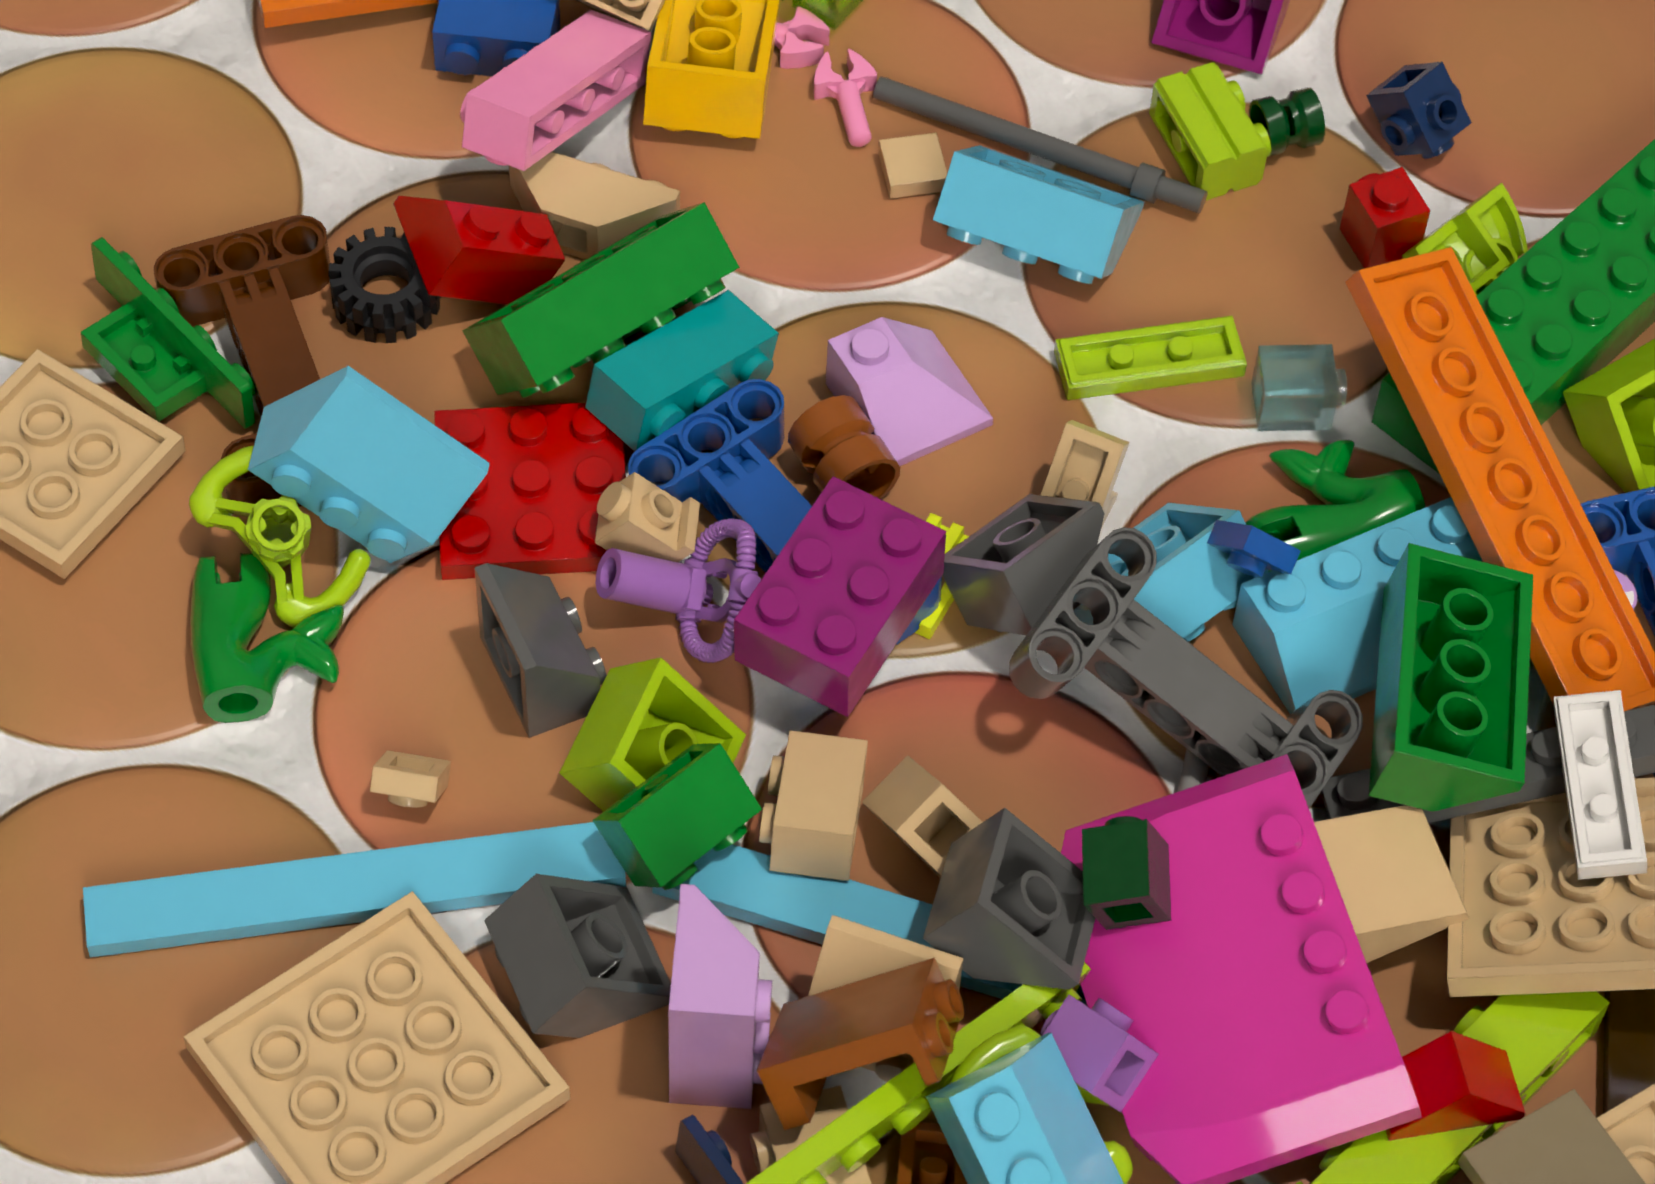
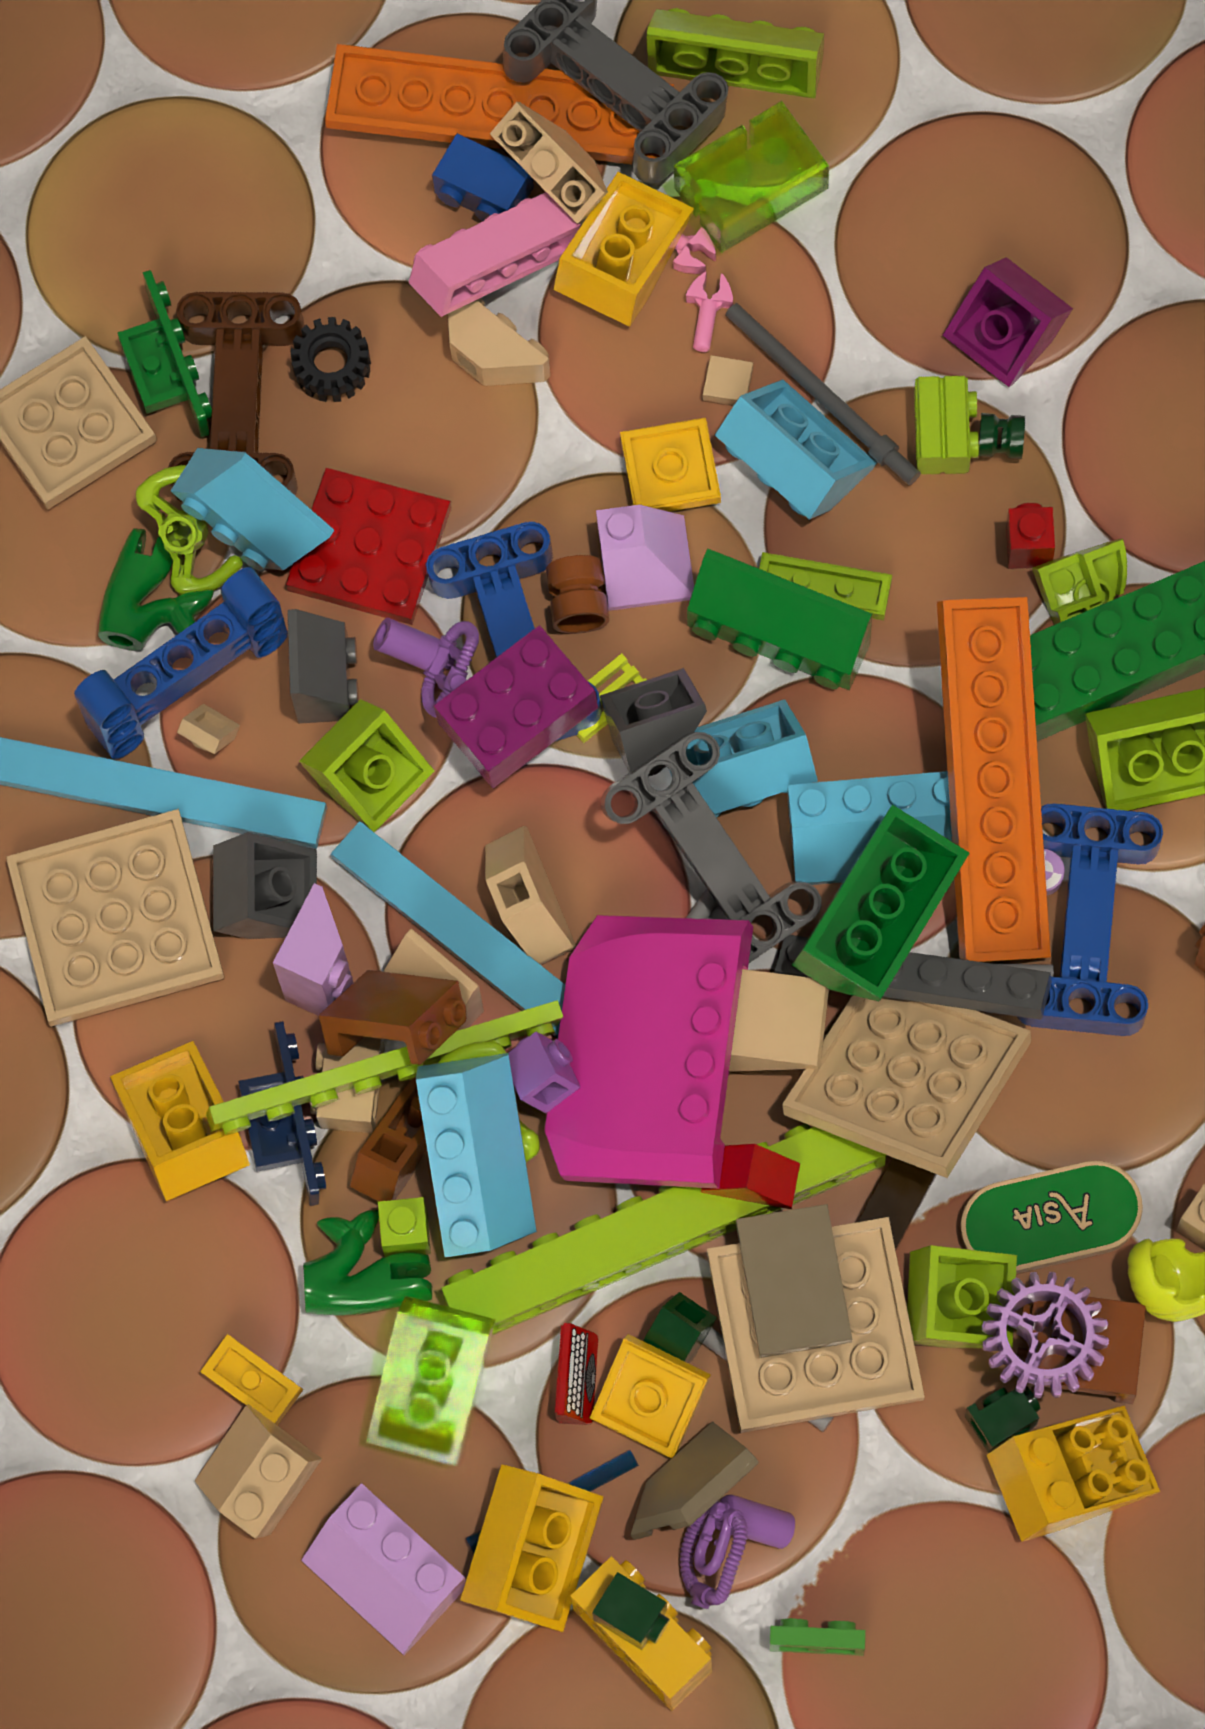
camera: 30 degrees right, 15 degrees up
red slope [393,195,566,304] -> none
green brick [462,202,740,398] -> none
teal brick [585,290,779,451] -> none
green brick [592,743,762,890] -> none
tan brick [595,472,700,562] -> none
tan brick [759,730,868,881] -> none
dark grey slope [923,808,1095,990] -> none
tan slope [1041,420,1130,528] -> none
dark green brick [1082,816,1171,930] -> none
blue plate [1207,520,1301,578] -> none
green piece [1245,440,1426,572] -> none
clear light blue brick [1251,344,1347,431] -> none
dark blue brick [1366,62,1472,159] -> none
white tile [1554,690,1647,880] -> none
none -> blue beam [74,567,288,759]
none -> yellow plate [620,417,721,512]
none -> green slope [687,548,872,691]

